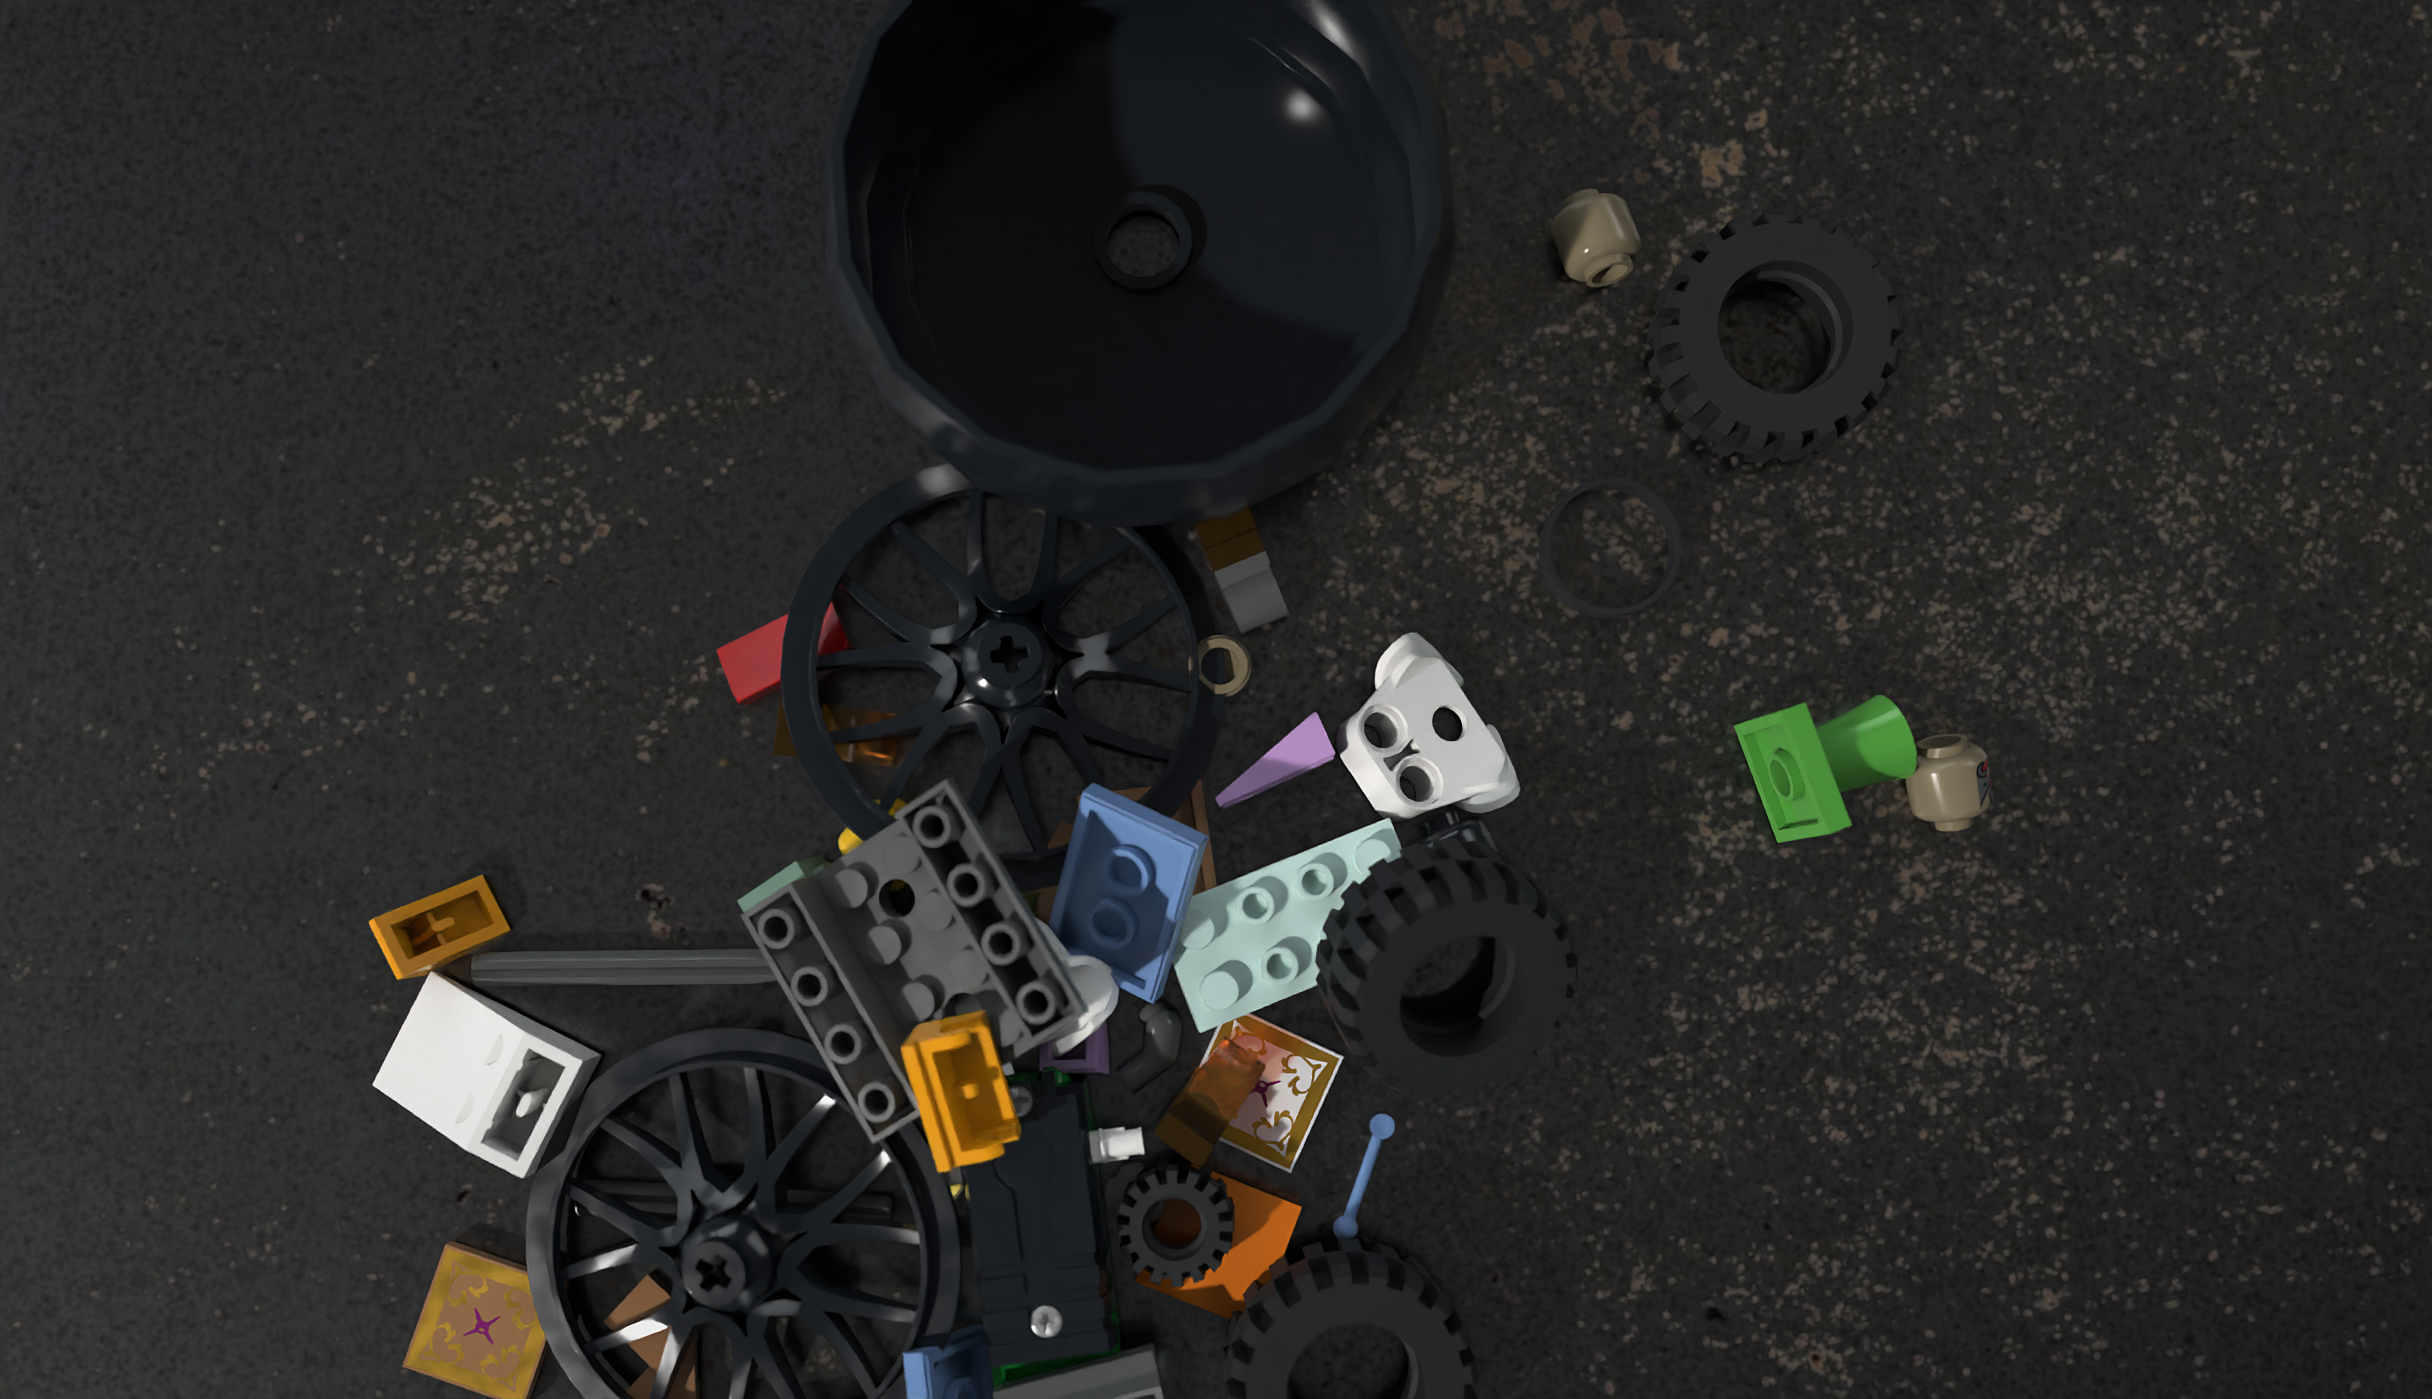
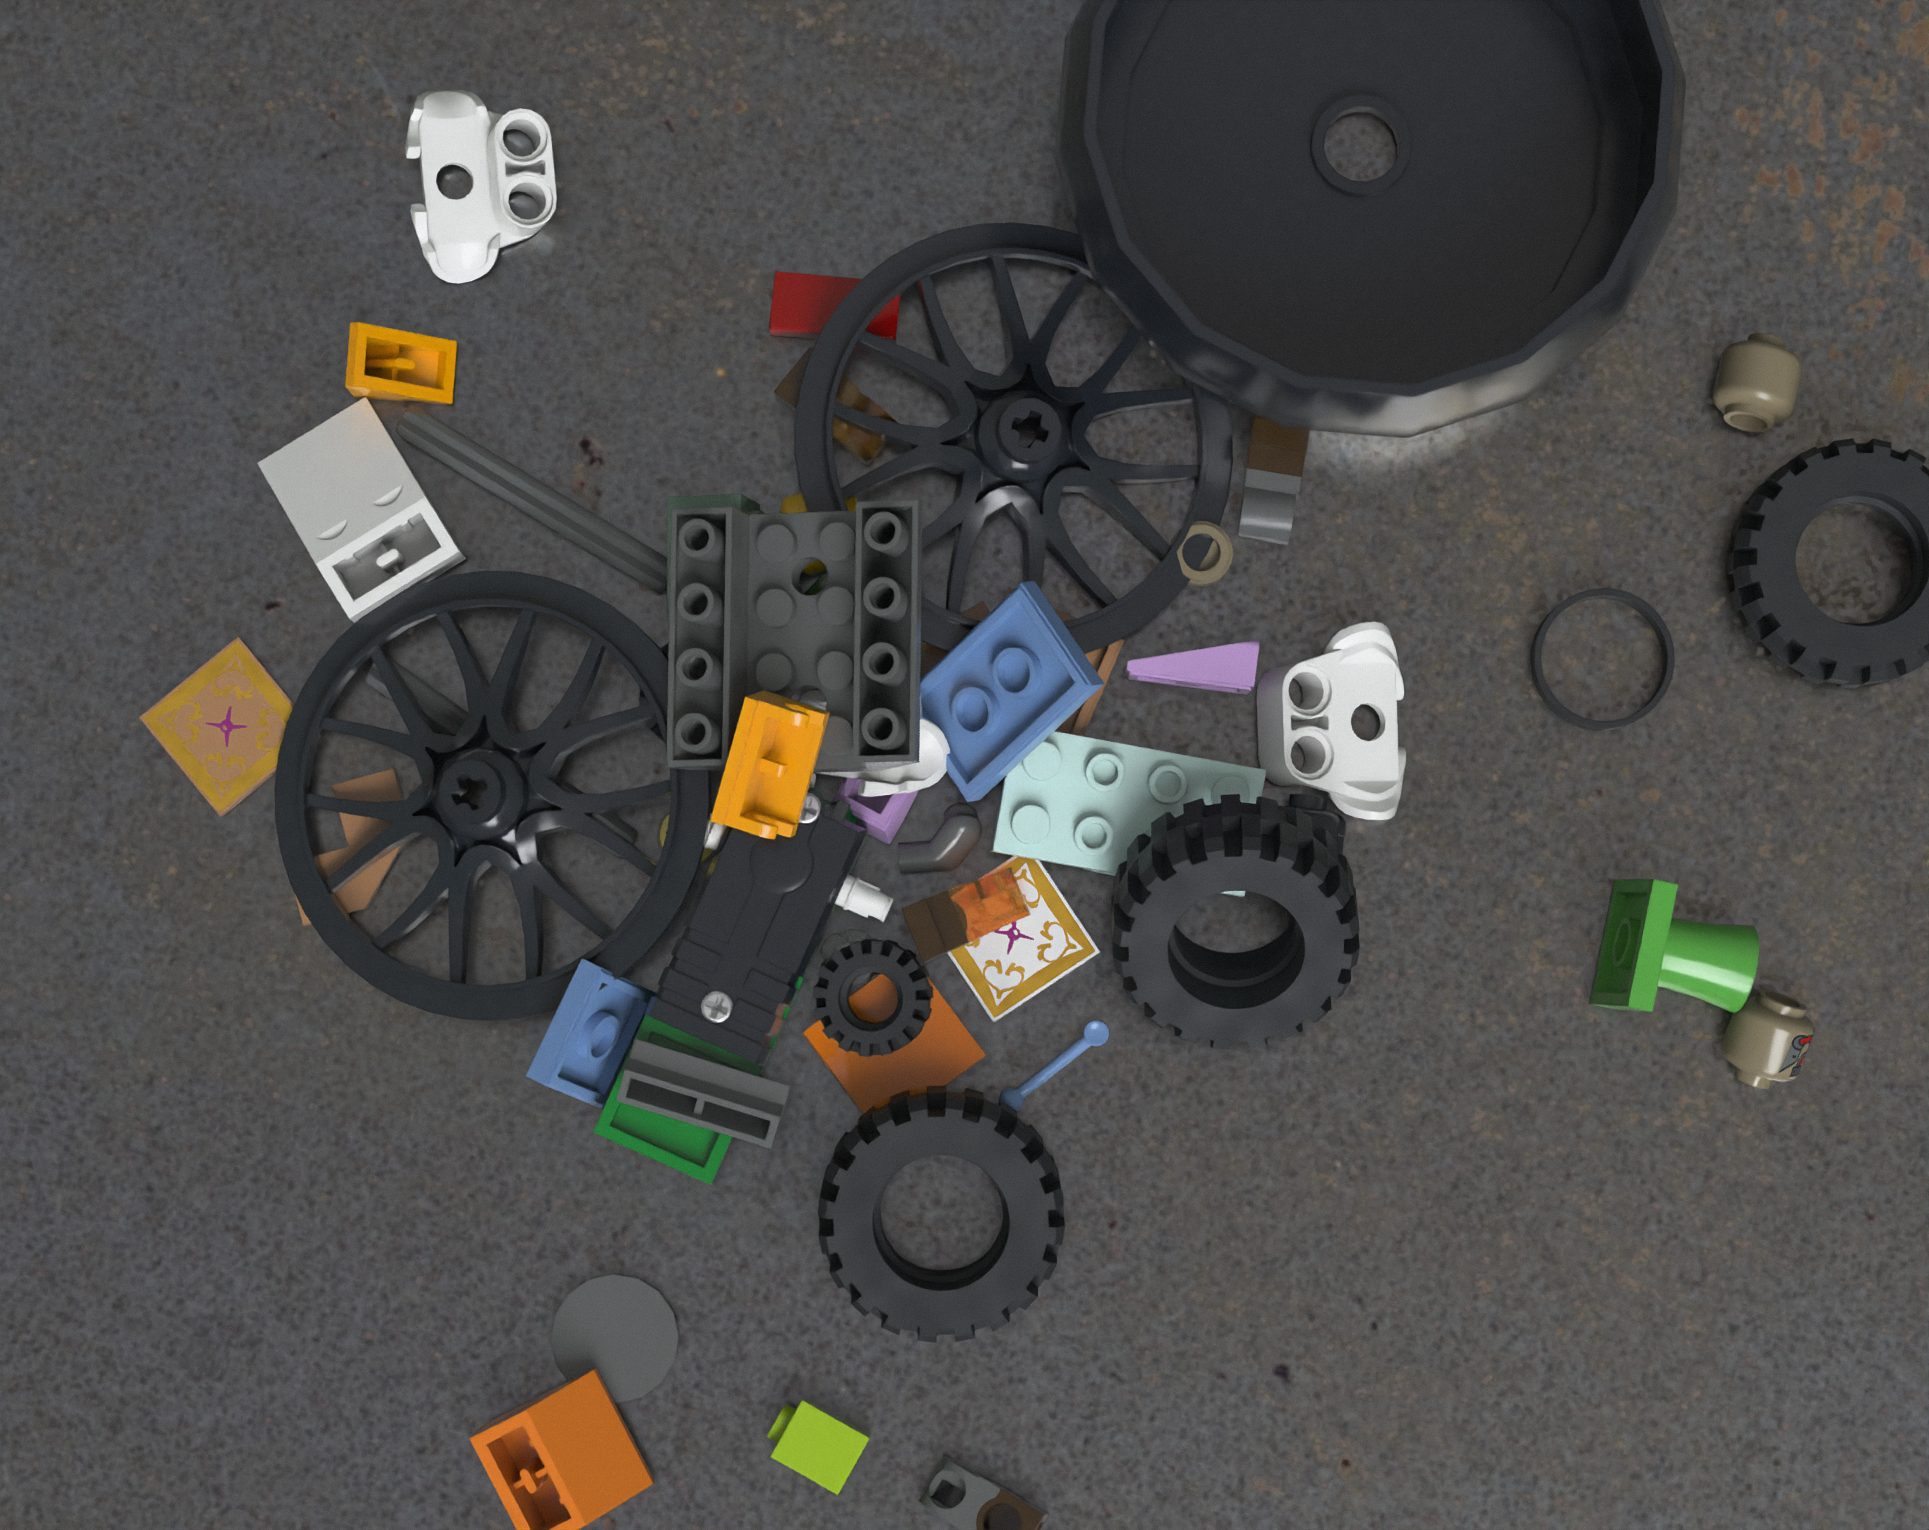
camera: 30 degrees right, 0 degrees up
none -> white piece [405,90,557,284]

